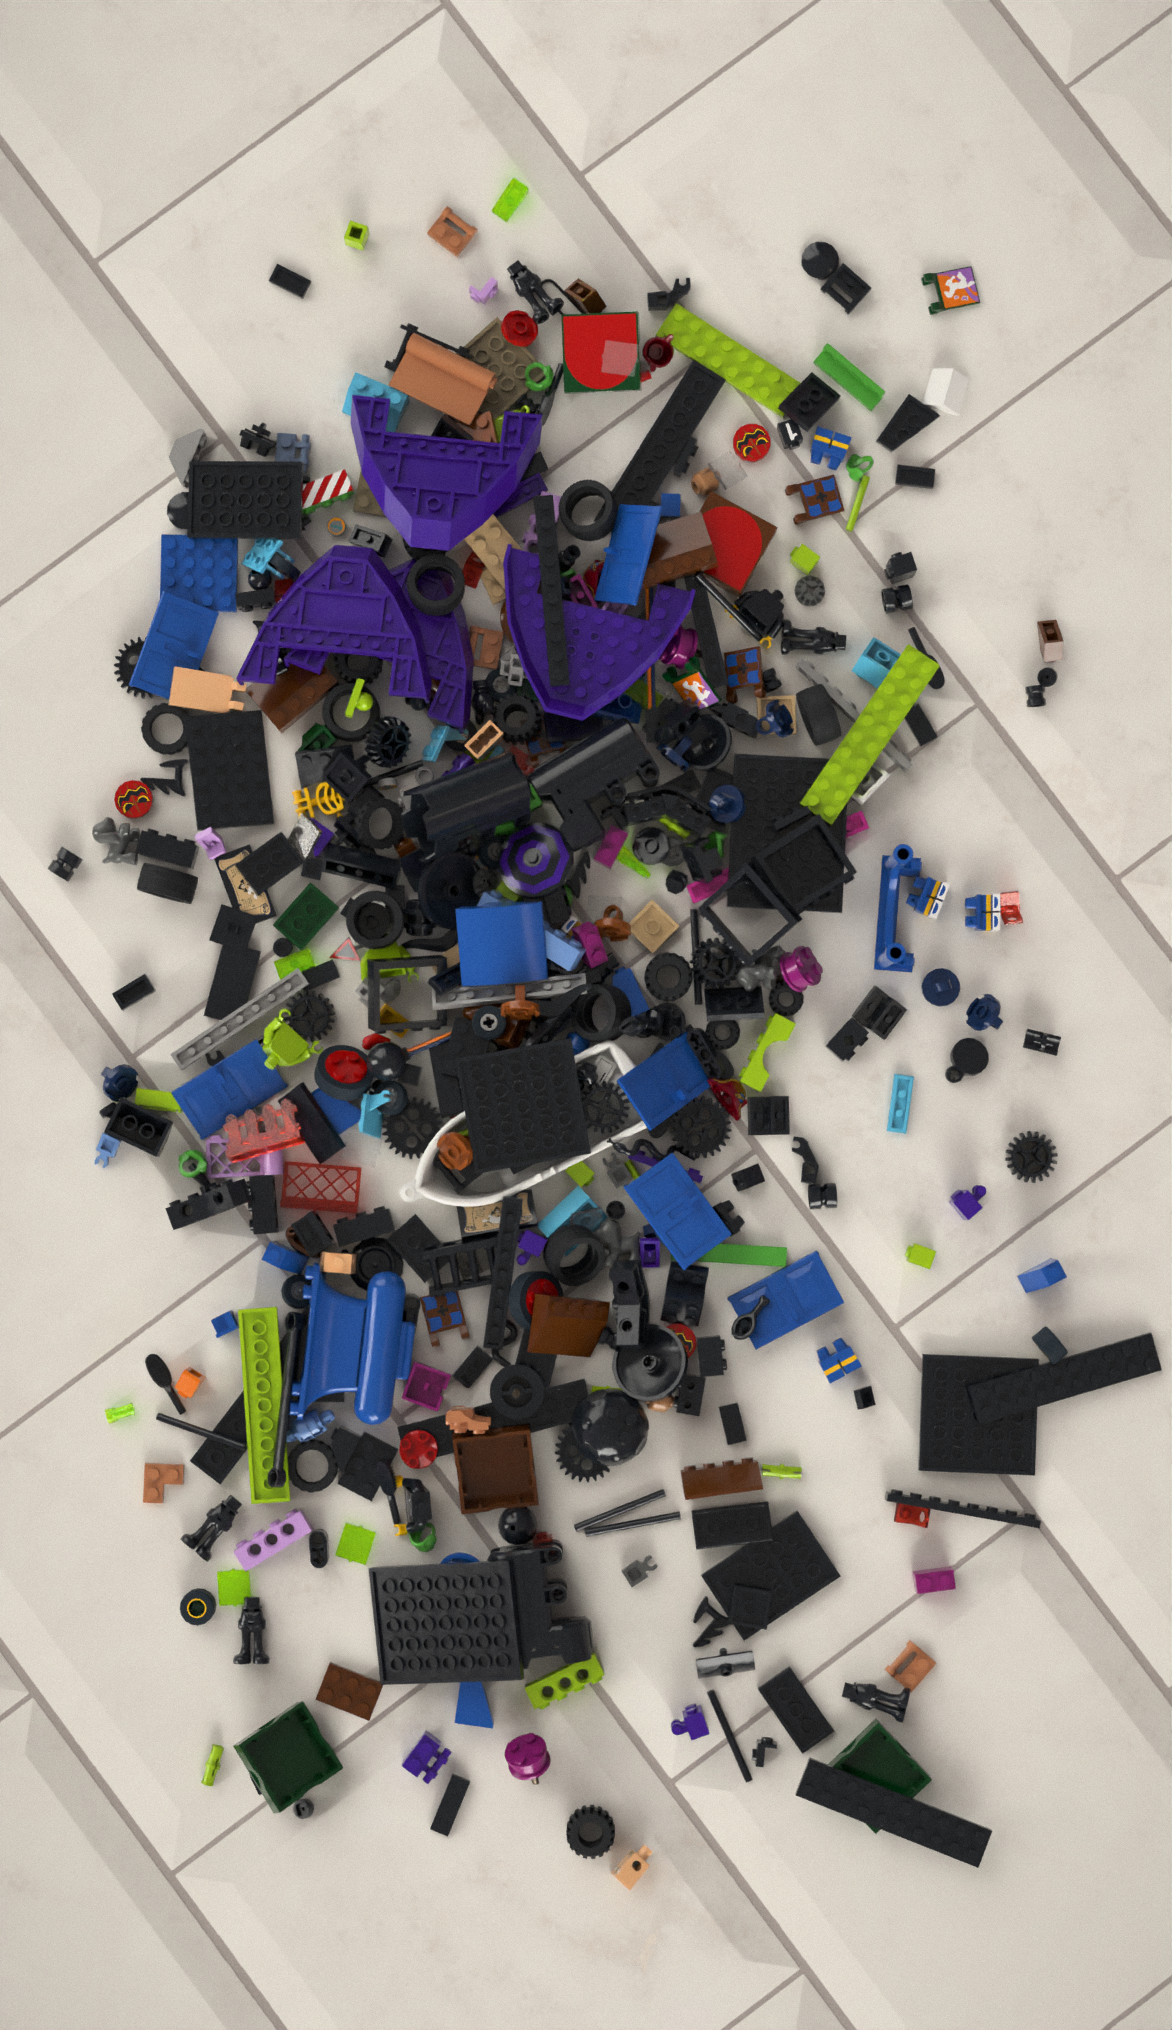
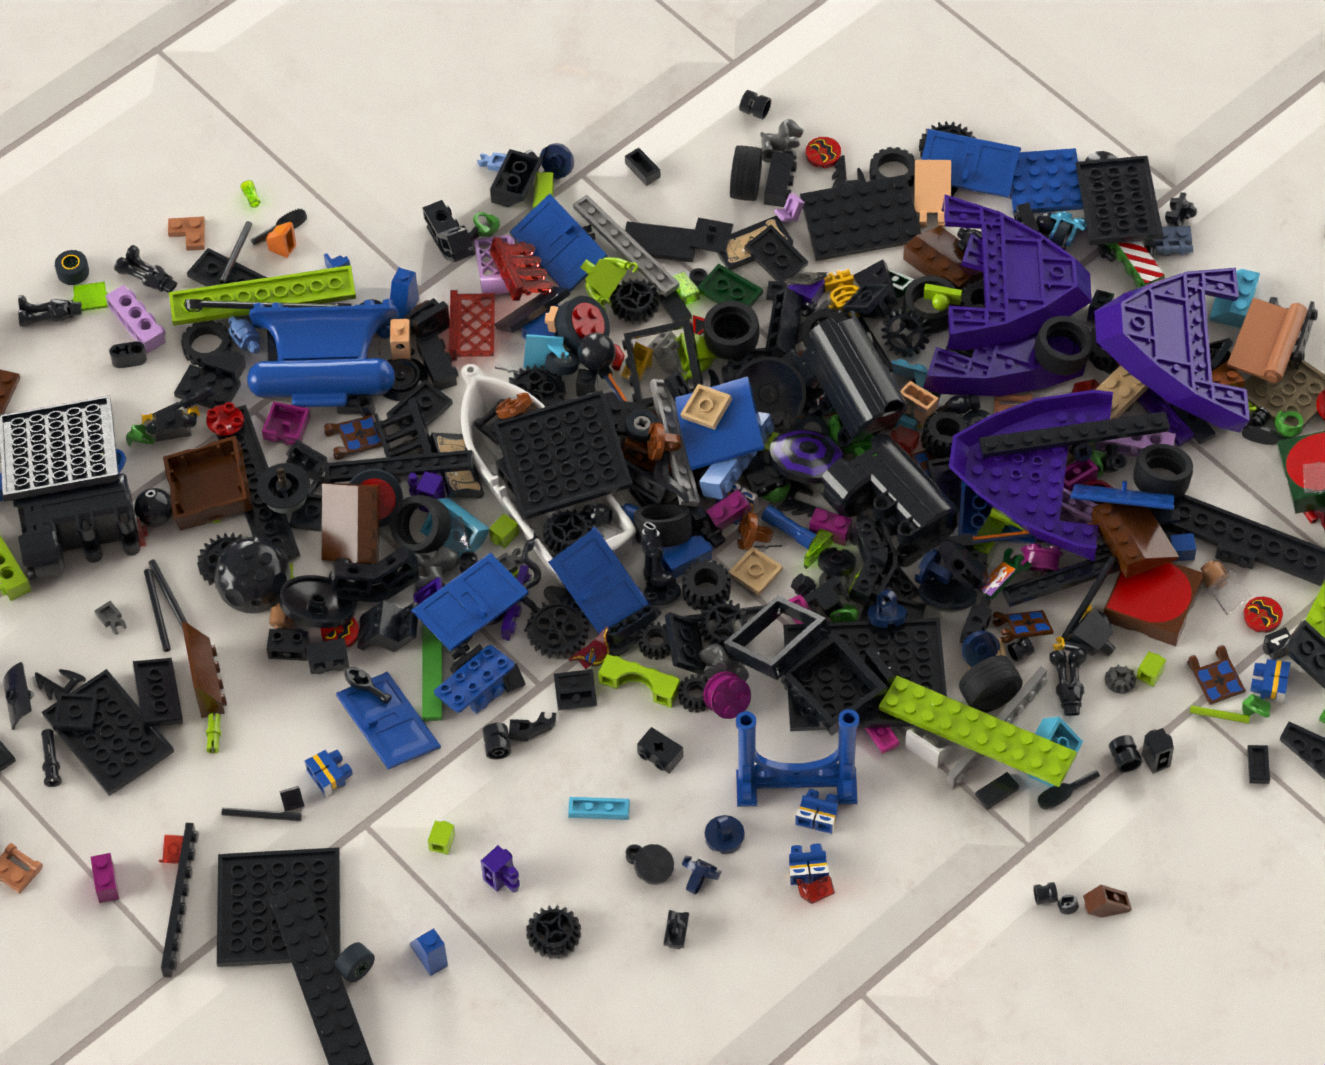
camera: 85 degrees right, 30 degrees down
light grey slope [169,429,207,487] -> none
black brick [246,1175,279,1235] -> none
light grey tile [327,517,346,537] -> none
clear neon green piece [335,1523,376,1565] -> none
nougat bracket [446,1406,491,1434] -> none
black tile [719,1403,747,1445] -> none
black slope [852,985,907,1040] -> none
none -> black pin [41,729,62,787]
none -> black bar [221,807,302,821]
none -> blue bracket [434,645,515,714]
none -> light nougat plate [545,306,559,333]
none -> tan plate [680,384,732,430]
none -> blue axle [761,505,818,549]

